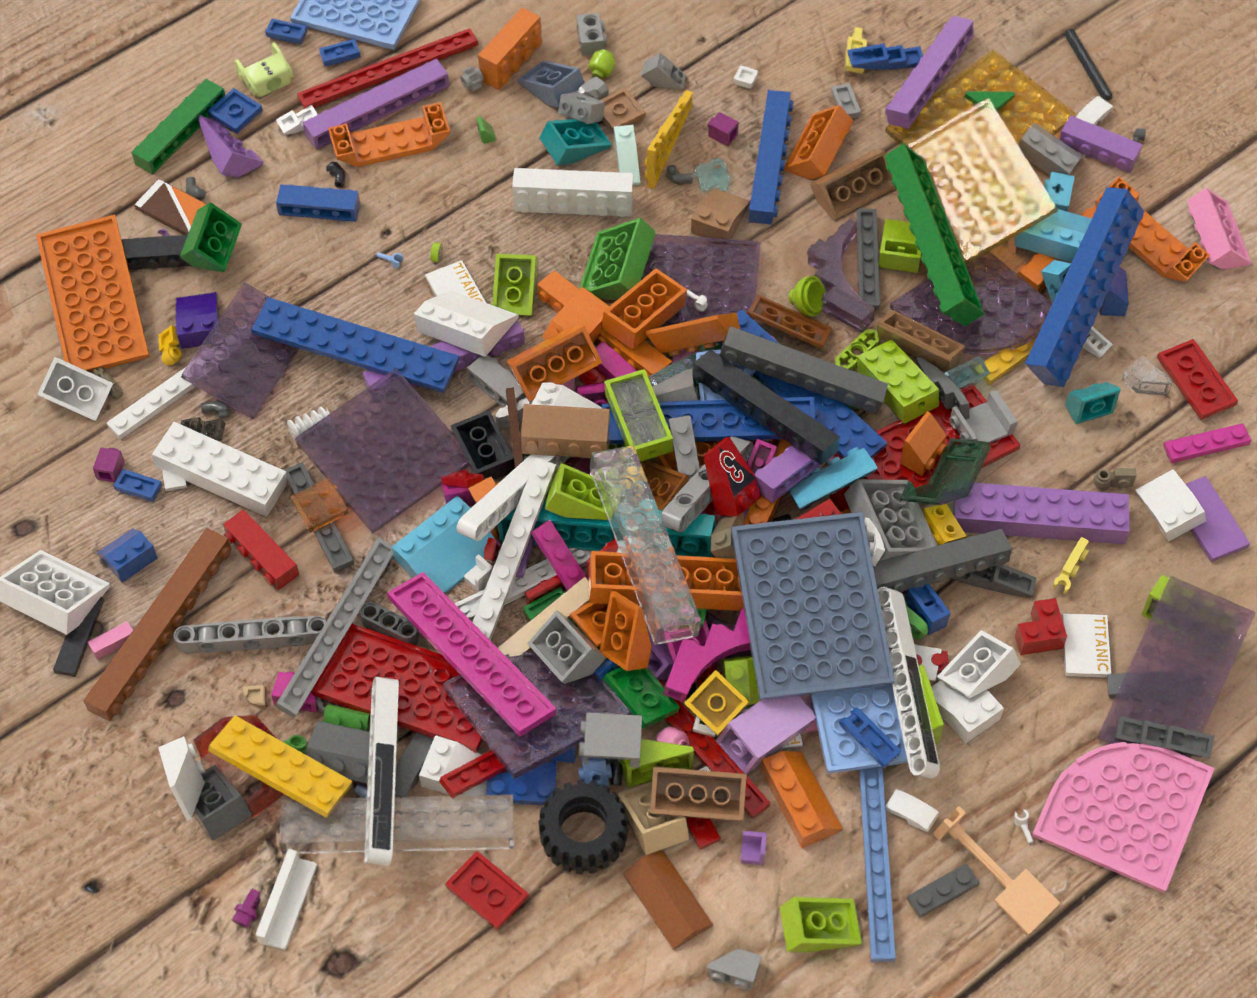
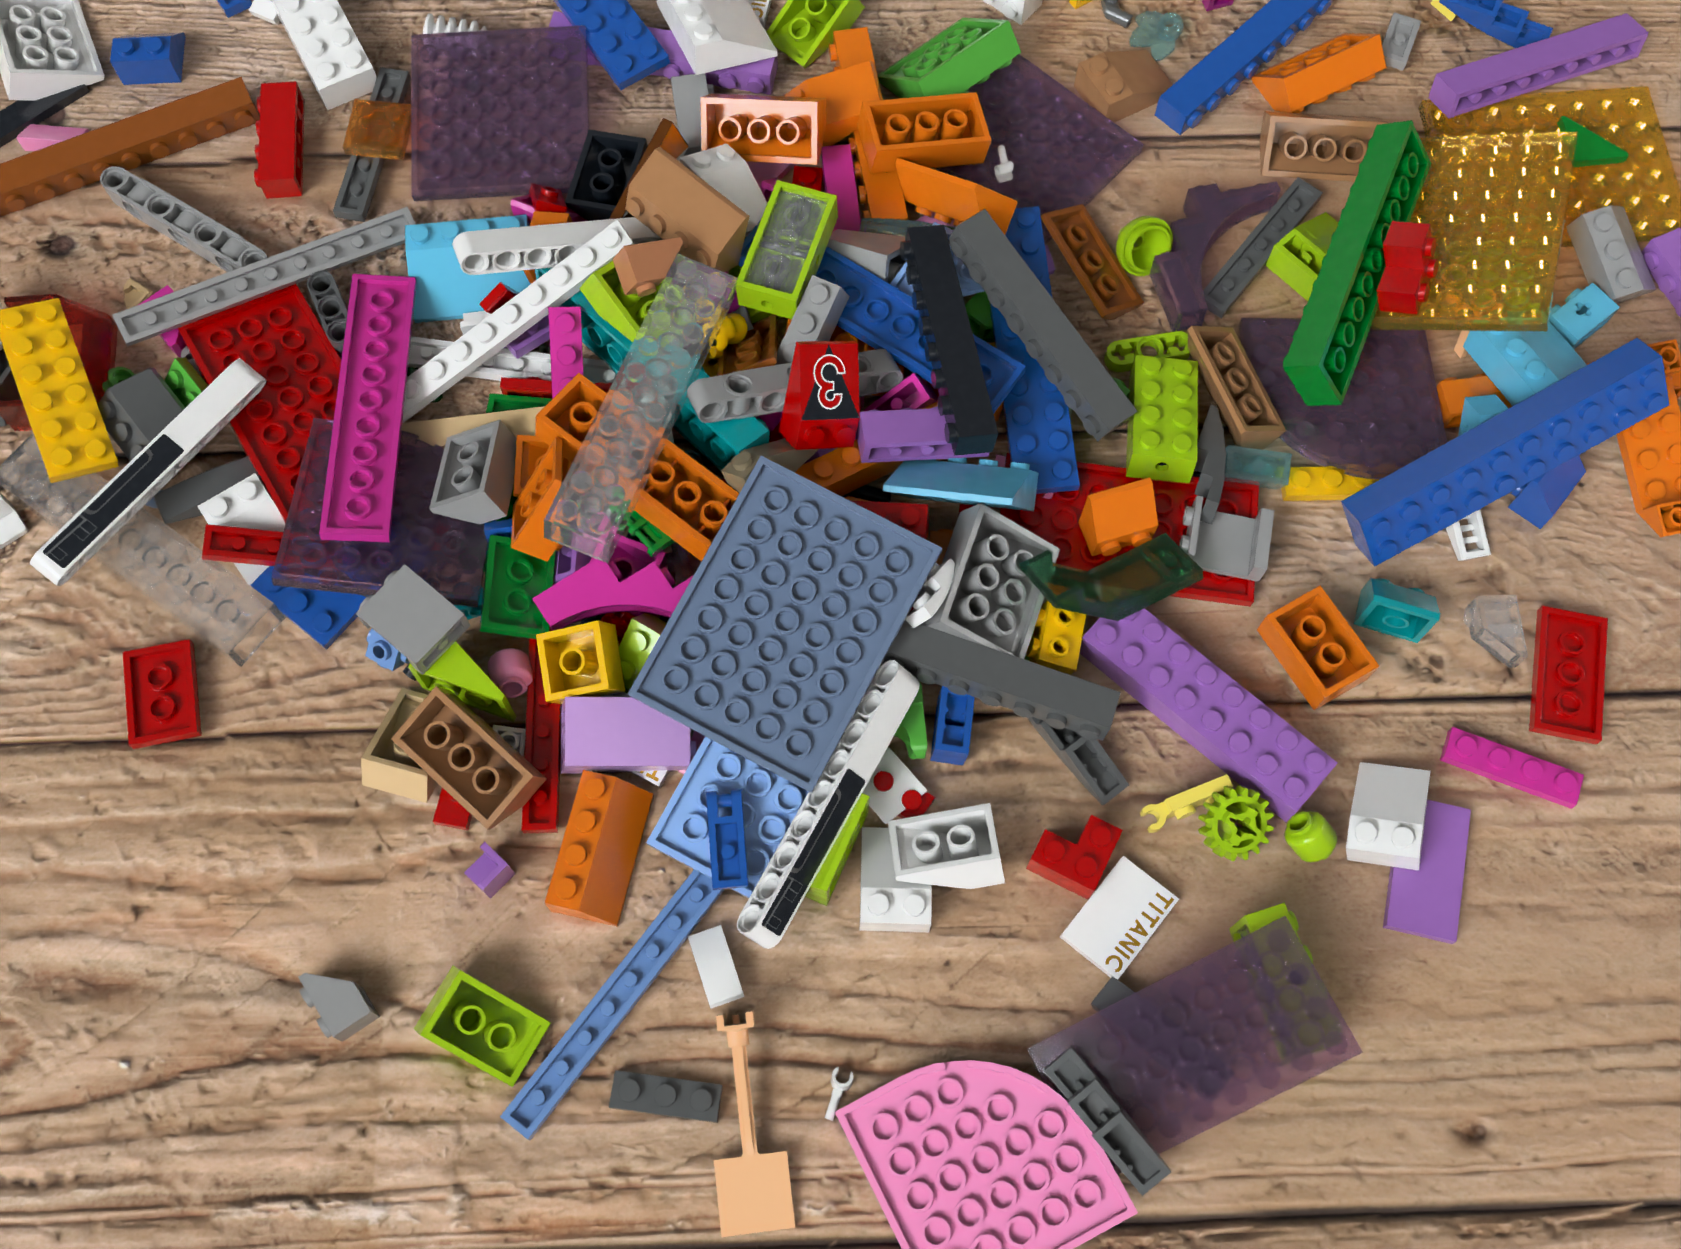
camera: 35 degrees right, 10 degrees up
black tyre [539,780,628,874] -> none
dark orange slope [623,850,713,950] -> none
dark tan plate [1093,468,1137,489] -> none
none -> nougat slope [612,237,683,297]
none -> lime gear [1198,785,1274,861]
none -> orange brick [1257,585,1379,710]
none -> lime head [1284,811,1338,863]
none -> red brick [1377,221,1439,315]

